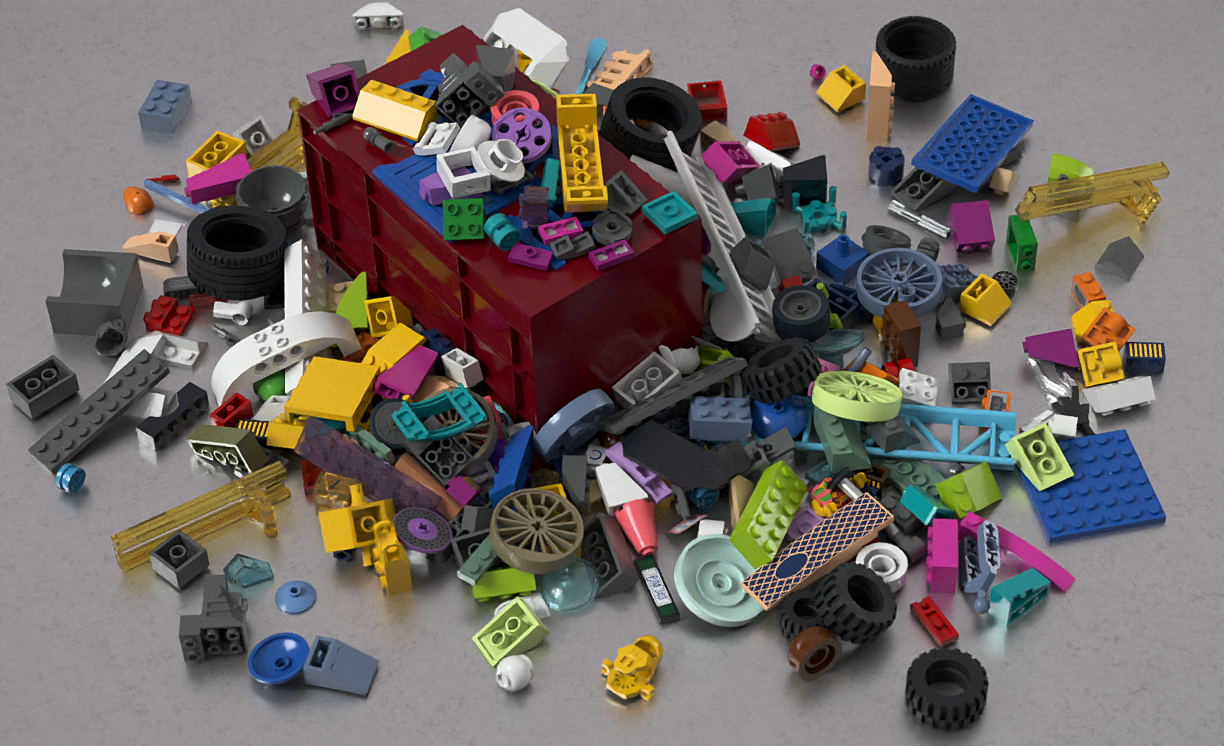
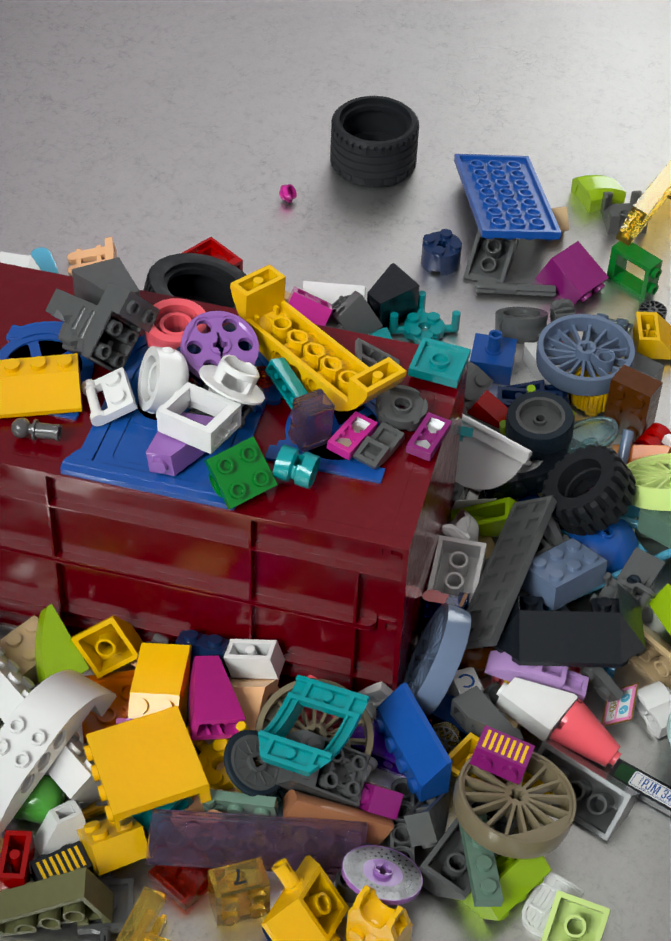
camera: 40 degrees left, 0 degrees up
magenta plate [508,242,553,271] -> none
clear light blue dish [538,557,599,611] -> none
red slope [743,112,800,151] -> none
yellow slope [817,65,866,112] -> none
light nougat slope [866,51,895,141] -> none
none -> leg [421,590,470,618]
none -> magenta brick [469,725,535,785]

